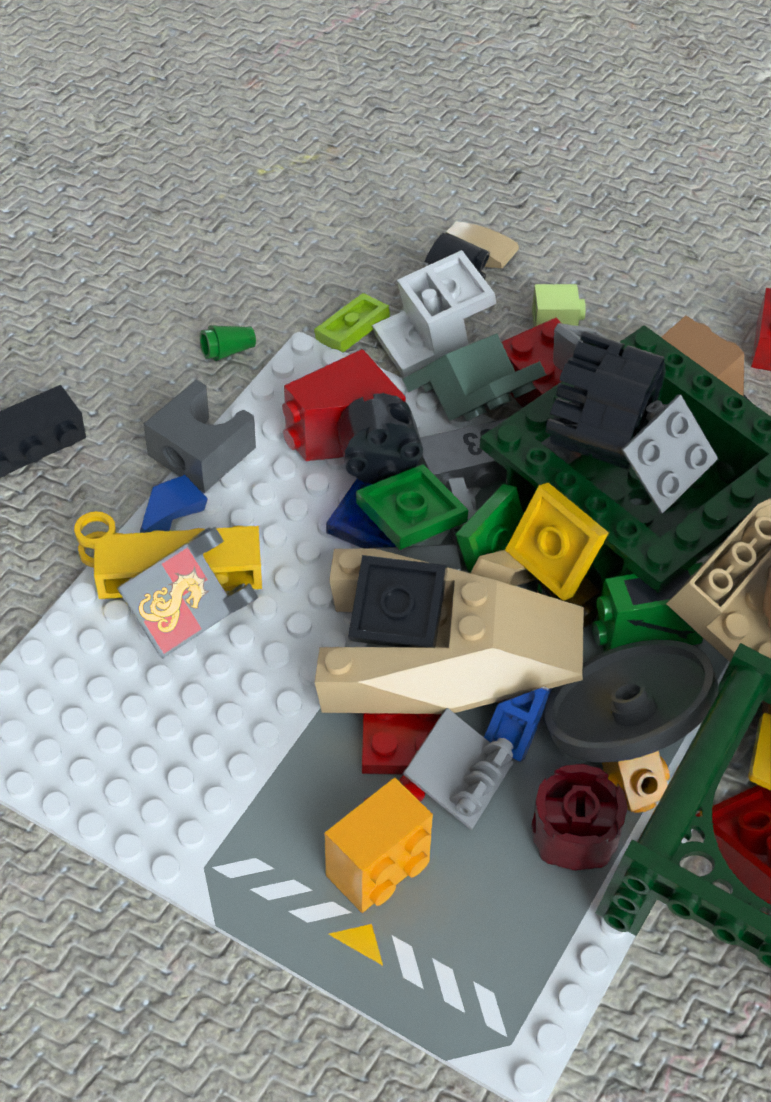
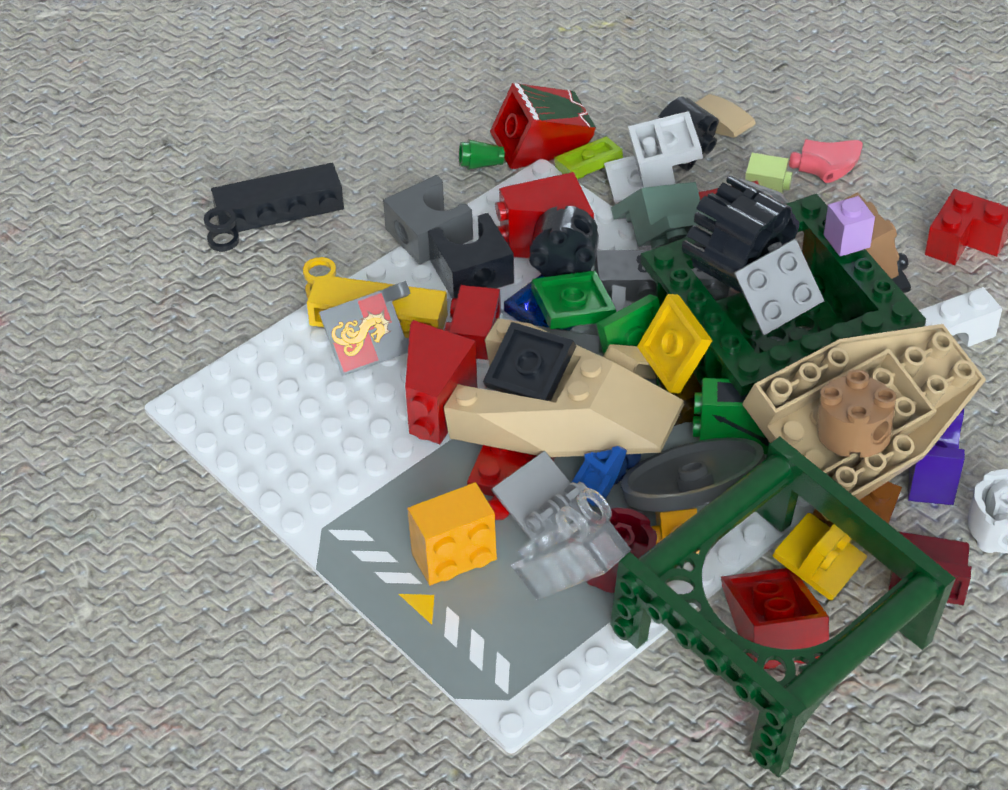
camera: 20 degrees right, 5 degrees down
blue slope [140,475,208,533] -> none
none -> red slope [405,320,478,445]
none -> black piece [428,213,514,298]
none -> red brick [445,285,501,360]
none -> red slope [490,83,596,169]
none -> clear hinge [511,488,631,600]
none -> coral arm [789,139,863,183]
none -> lavender brick [824,196,875,256]

